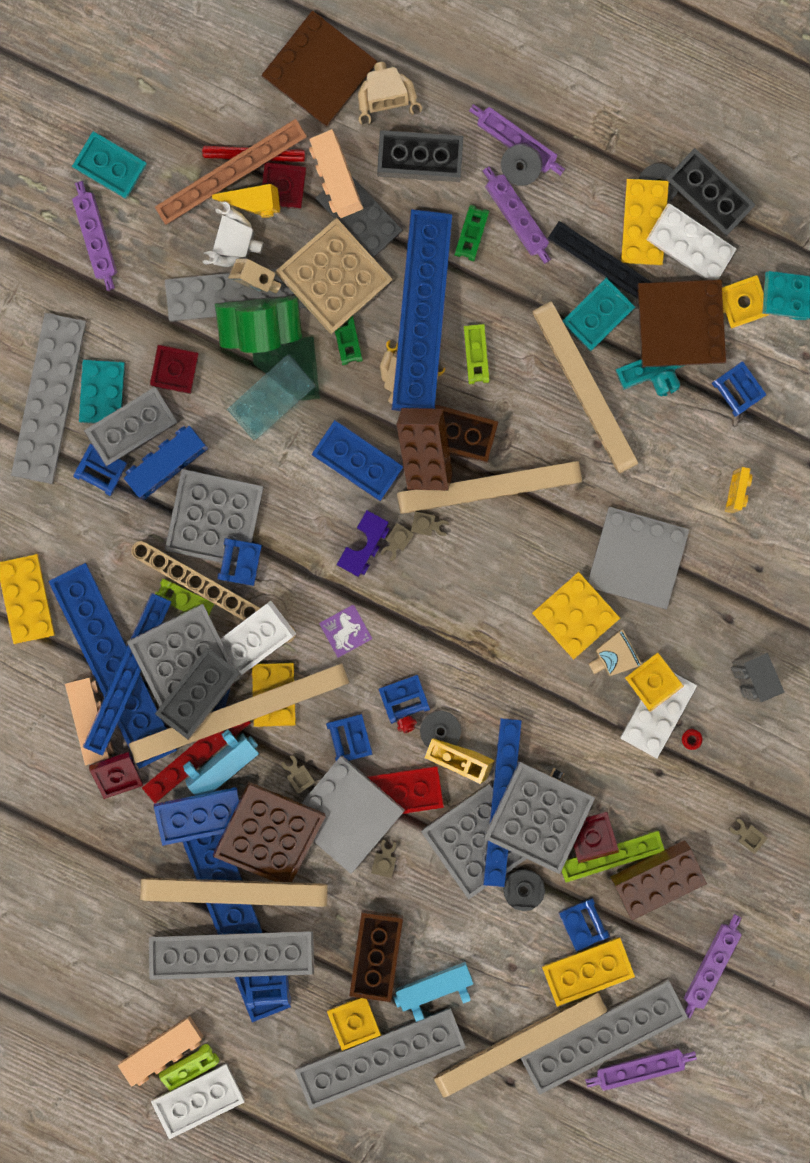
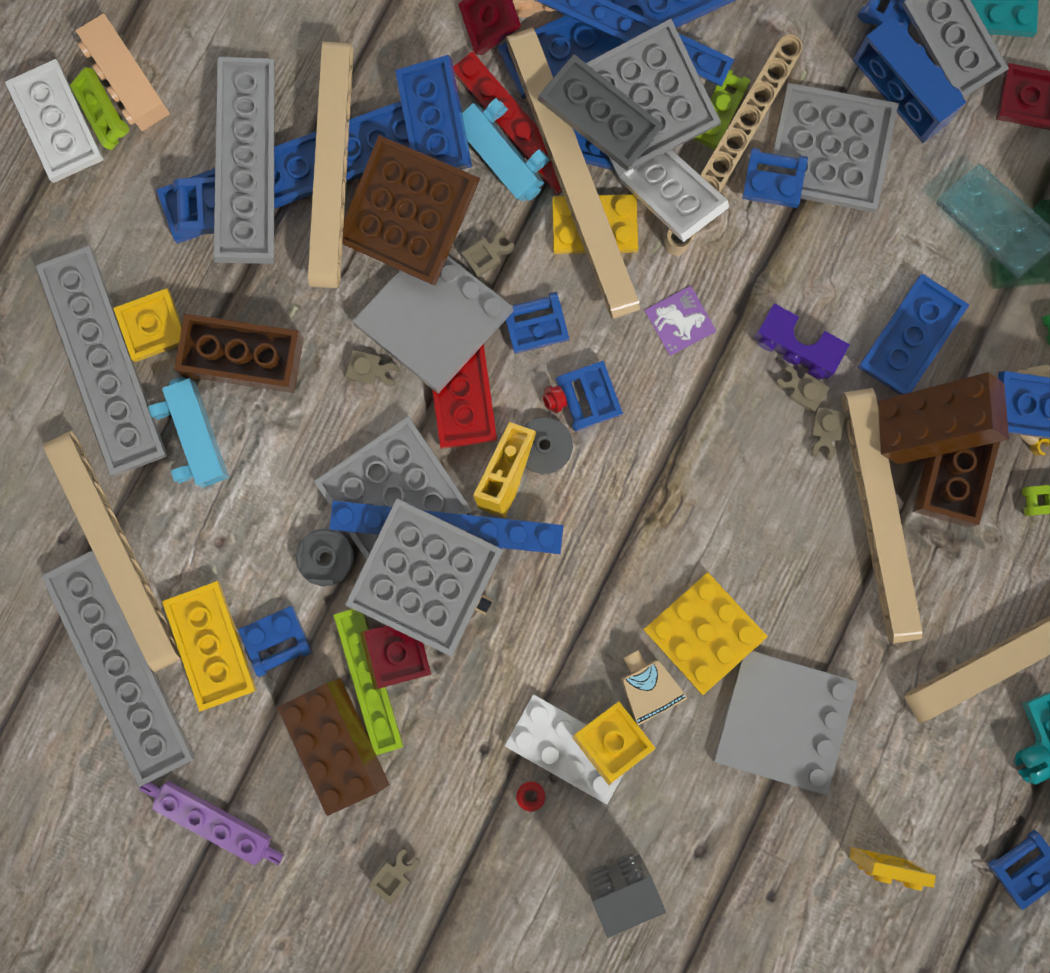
camera: 90 degrees right, 5 degrees down
medium lavender plate [585,1048,697,1091] -> none

